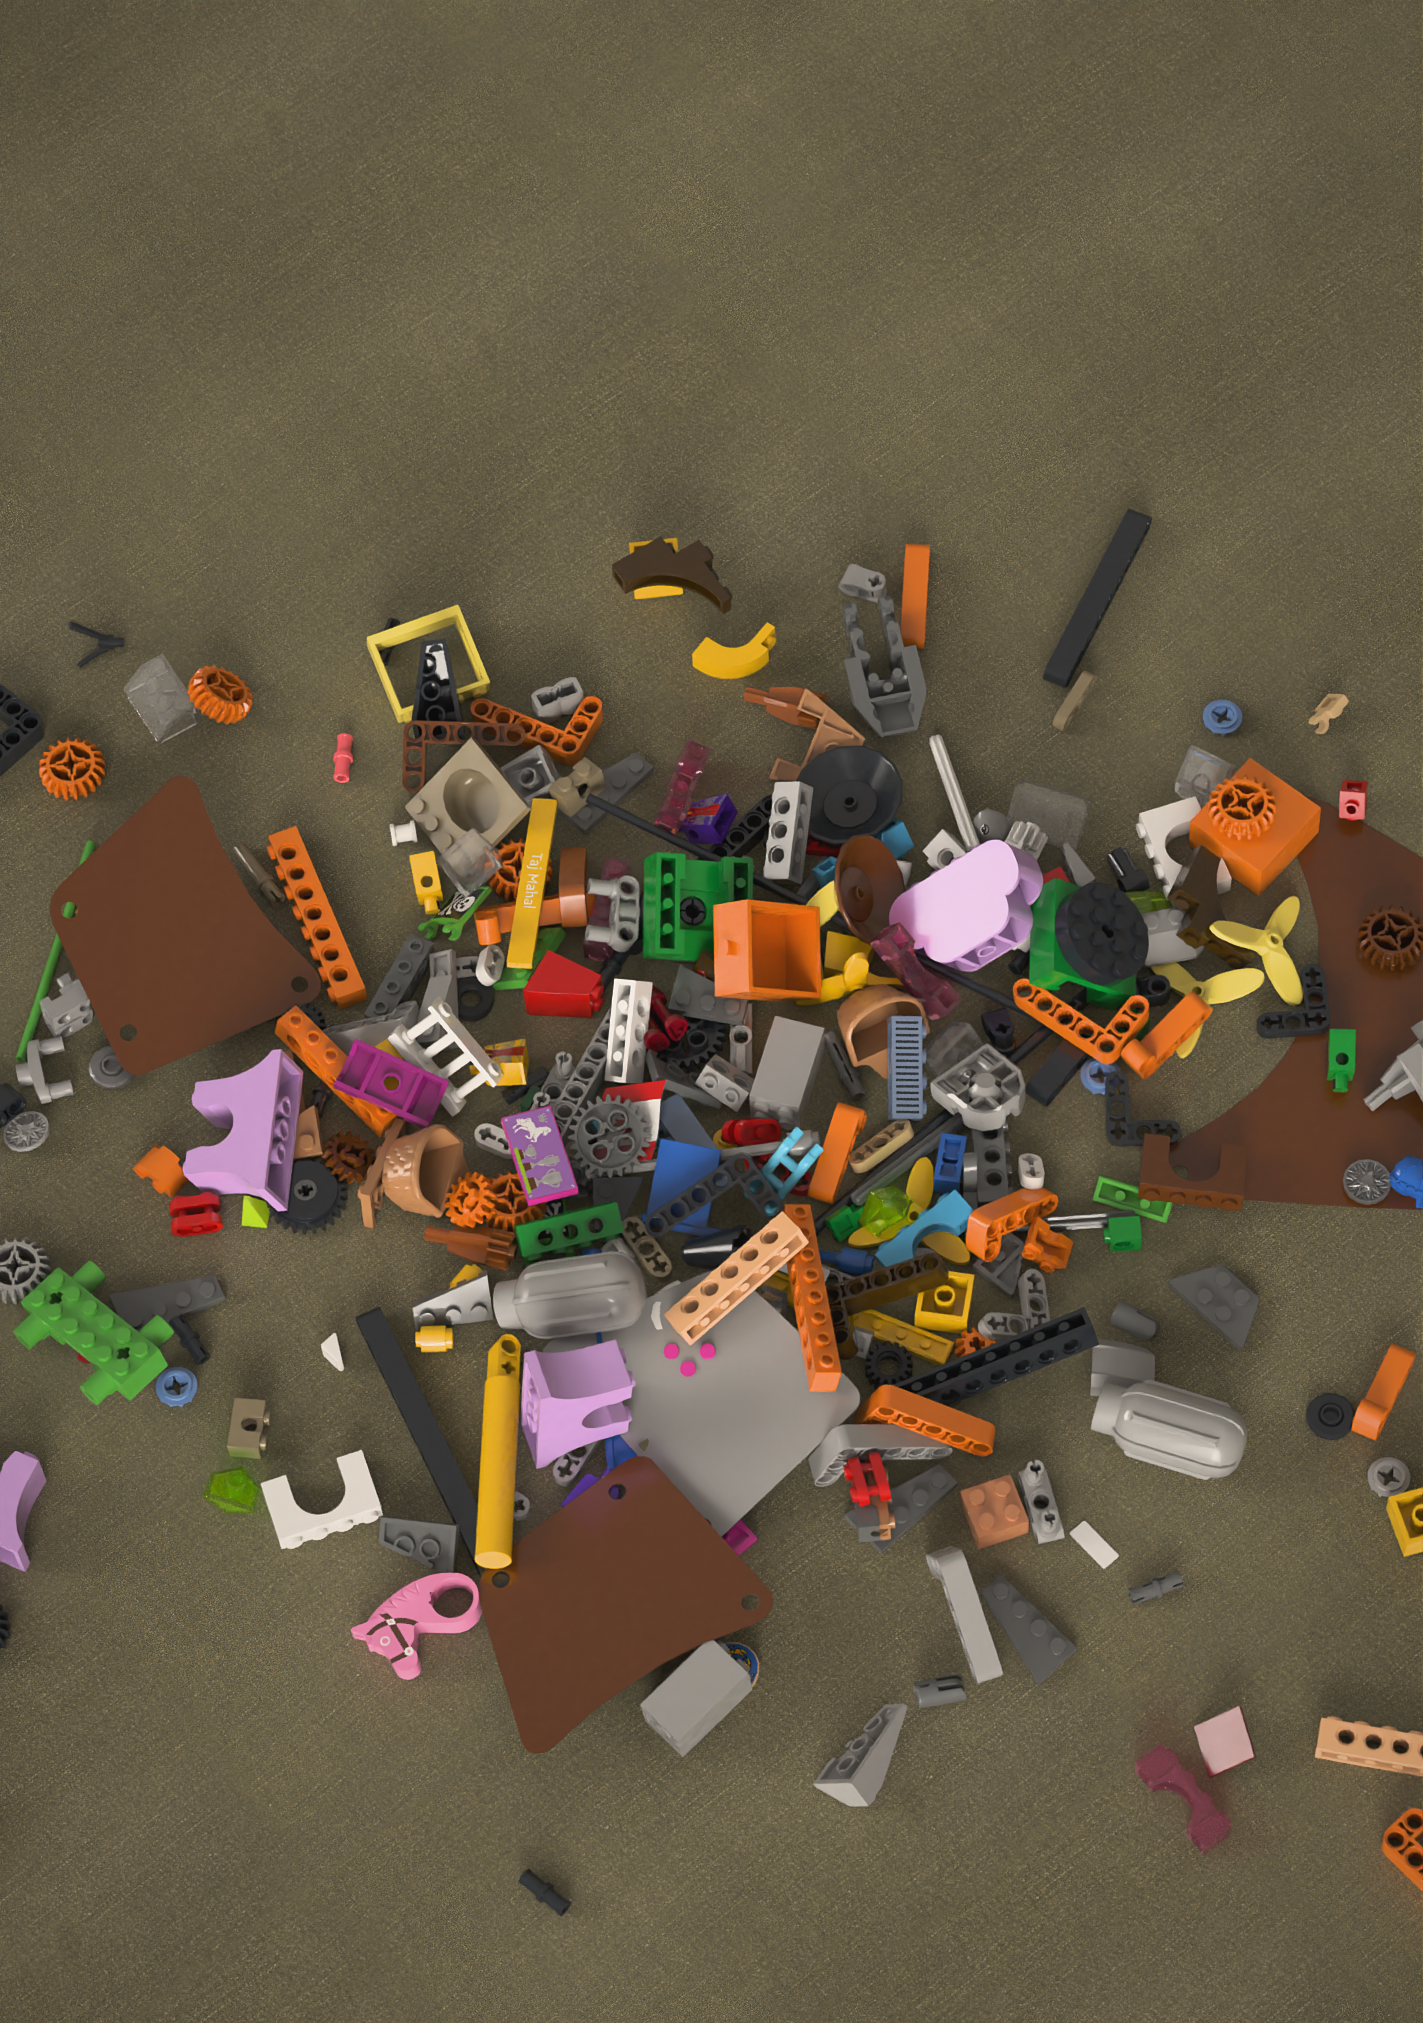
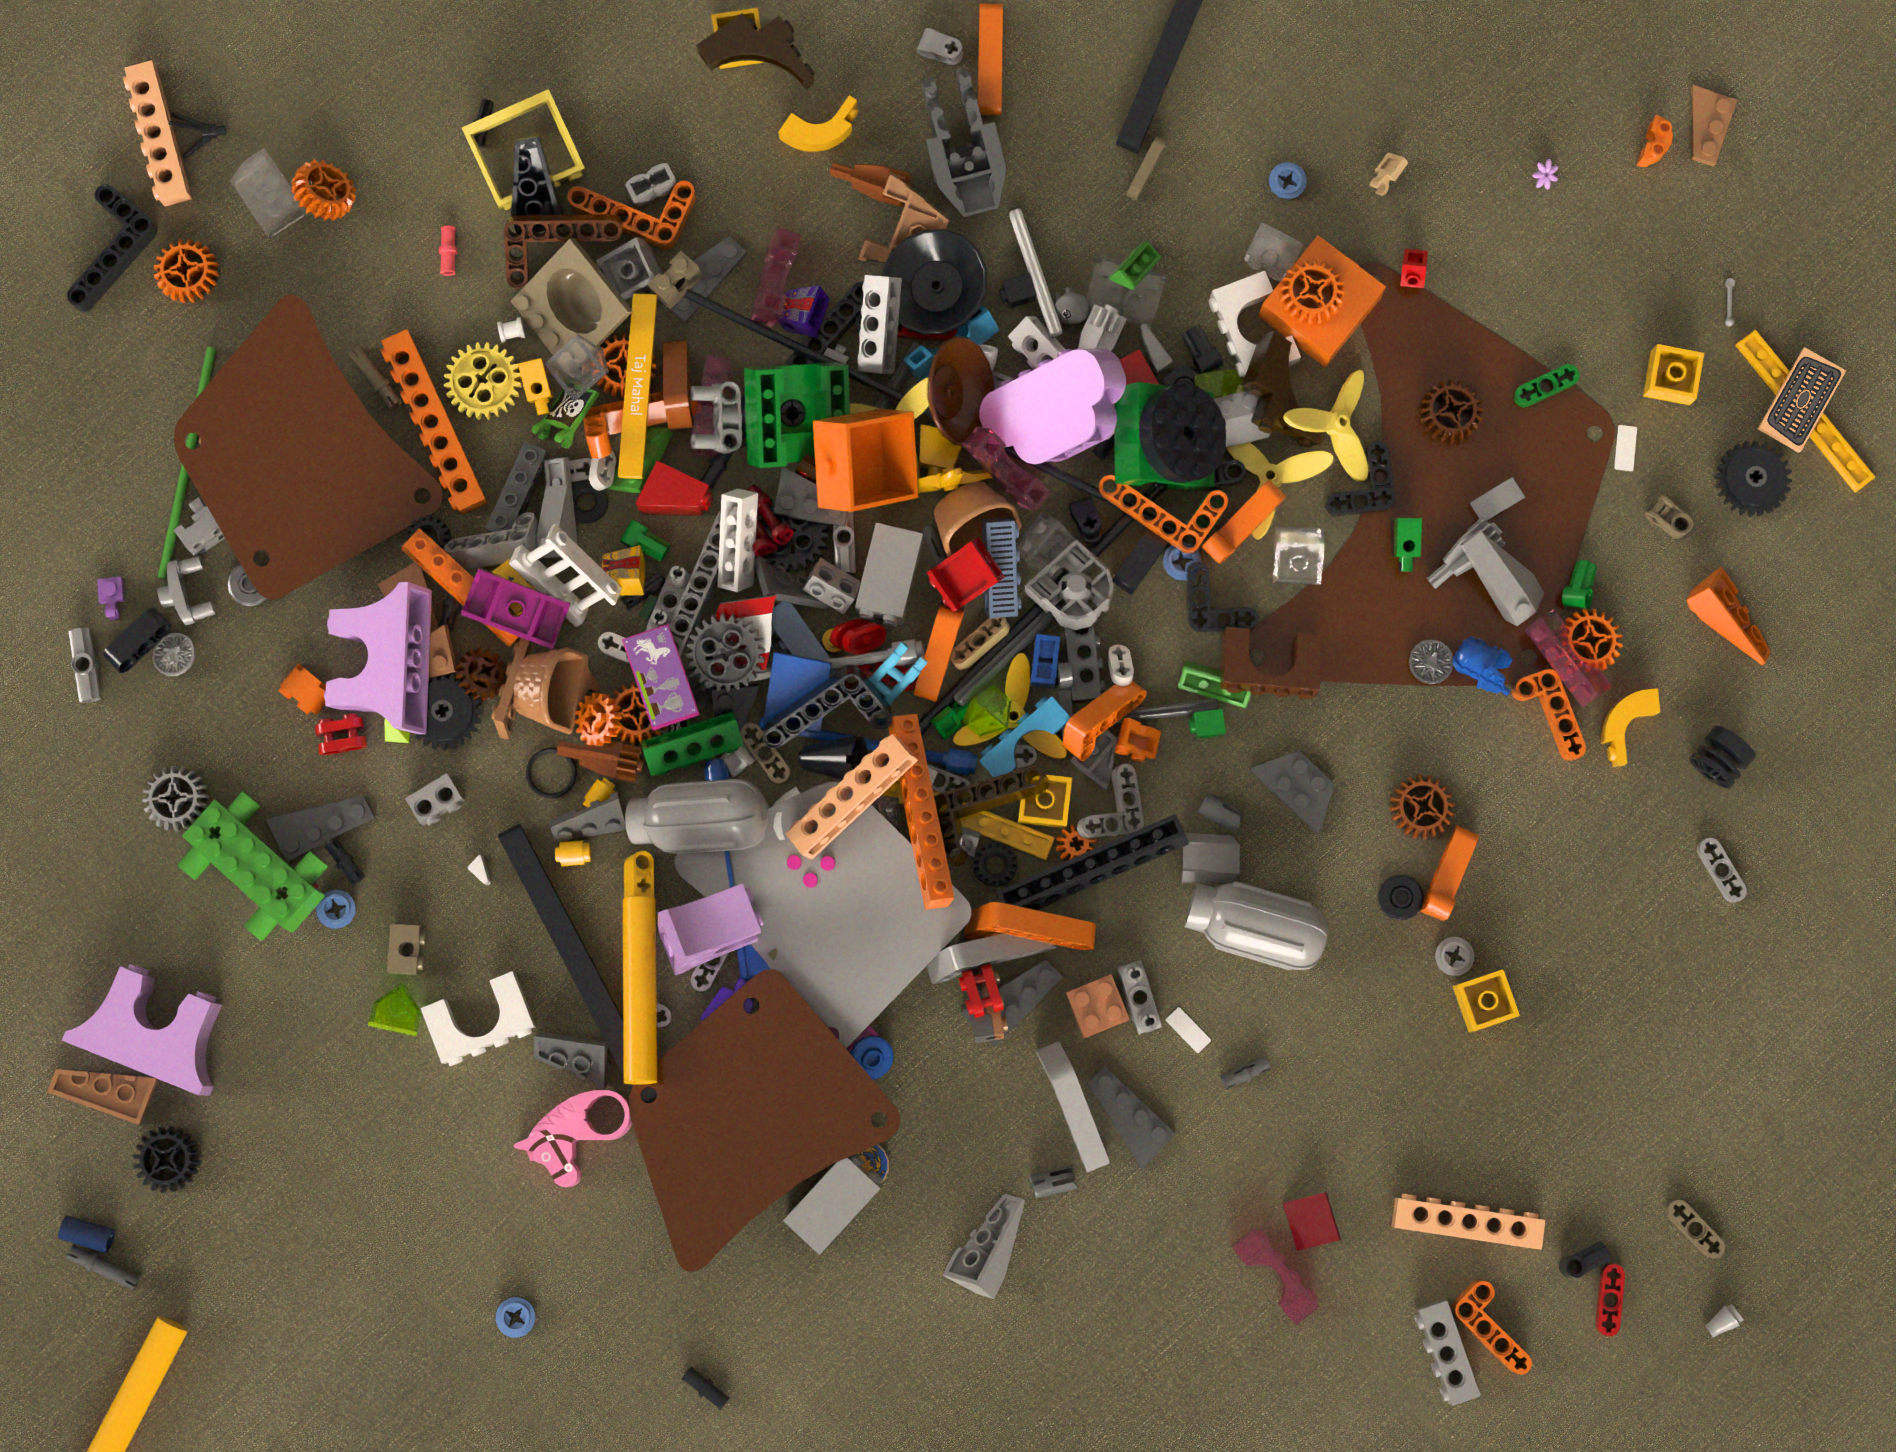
camera: 10 degrees left, 20 degrees up
none -> light nougat brick [123,60,192,207]
none -> light grey brick [405,773,465,826]
none -> light yellow gear [444,342,522,420]
none -> medium blue gear [496,1297,536,1338]
none -> black tyre [526,748,577,798]
none -> green piece [619,520,671,563]
none -> blue wheel [850,1036,894,1080]
none -> red panel [927,537,1005,612]
none -> black brick [999,273,1037,309]
none -> bright green slope [1109,240,1162,290]
none -> clear slope [1273,527,1325,584]
none -> dark orange gear [1389,774,1455,840]
none -> light grey brick [1414,1299,1481,1406]

